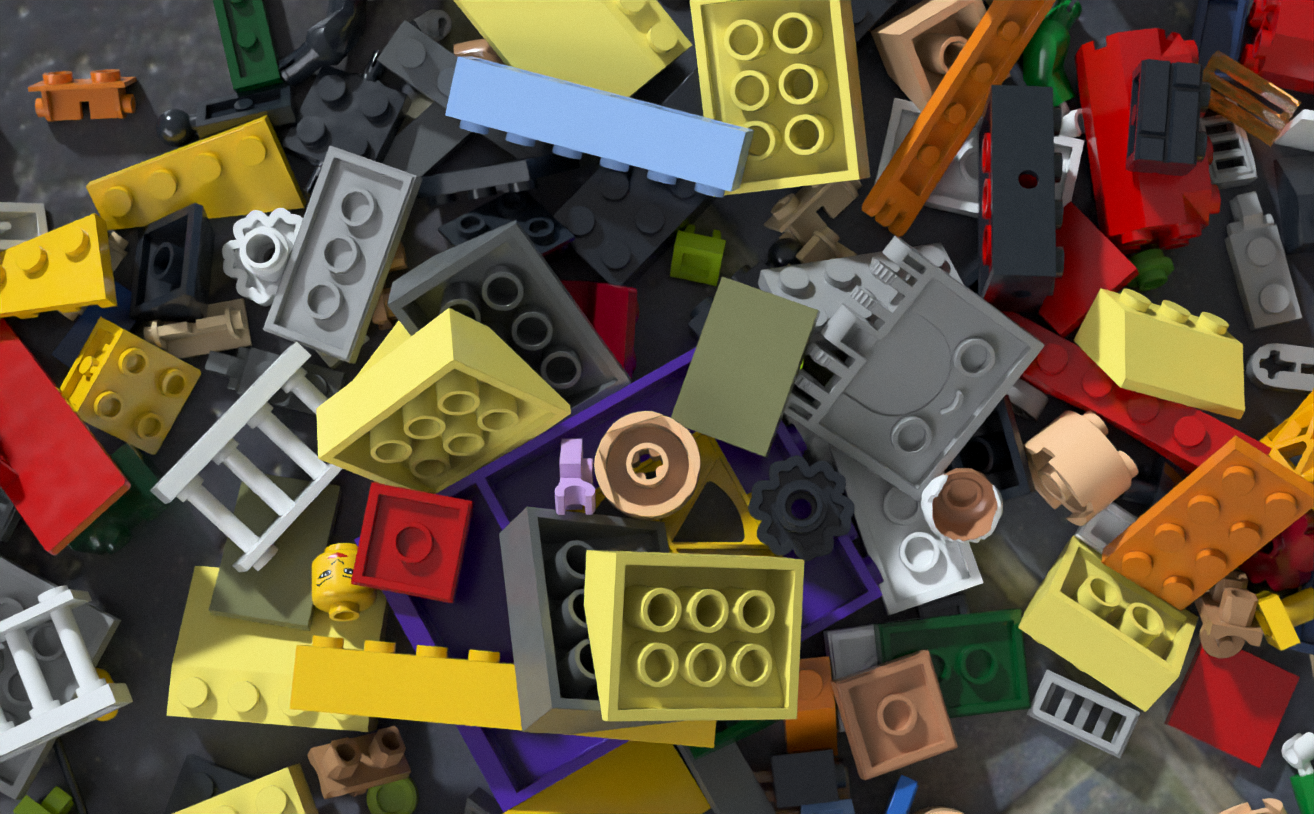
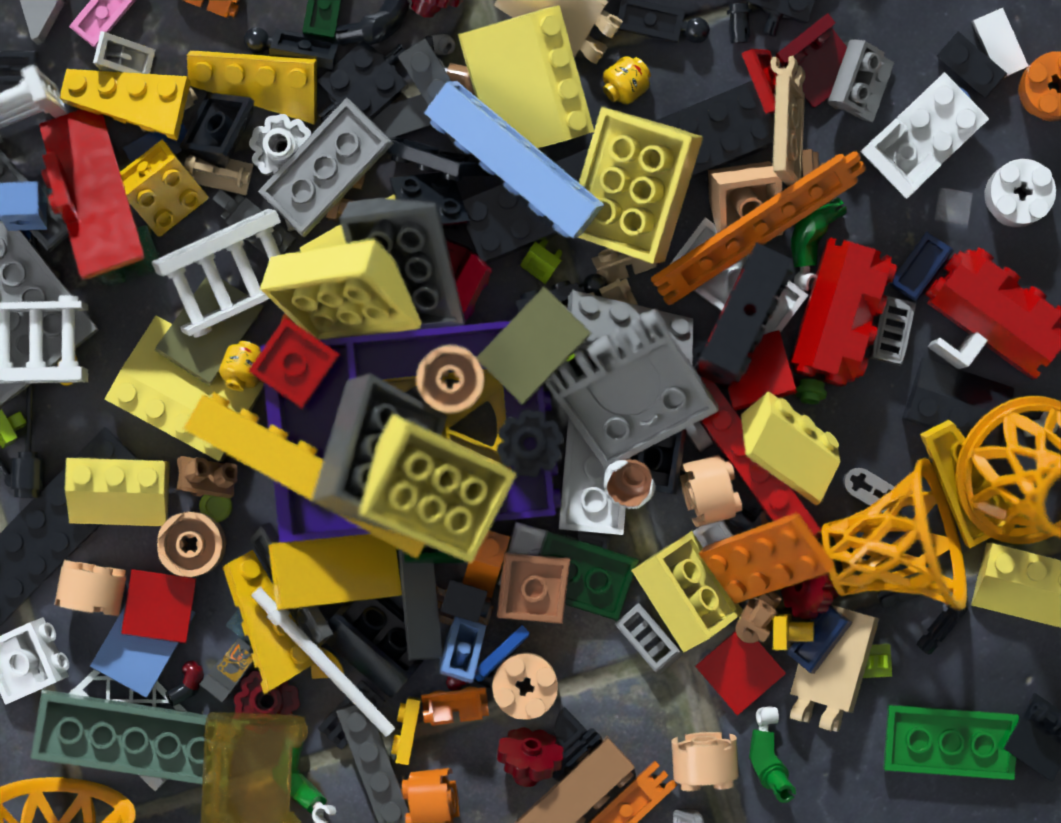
camera: 15 degrees right, 5 degrees up
lavender plate [555,439,596,515] -> none
black brick [1125,59,1211,176] -> none
clear orange tile [1202,50,1302,147] -> none
light grey hinge [1224,191,1302,331] -> none

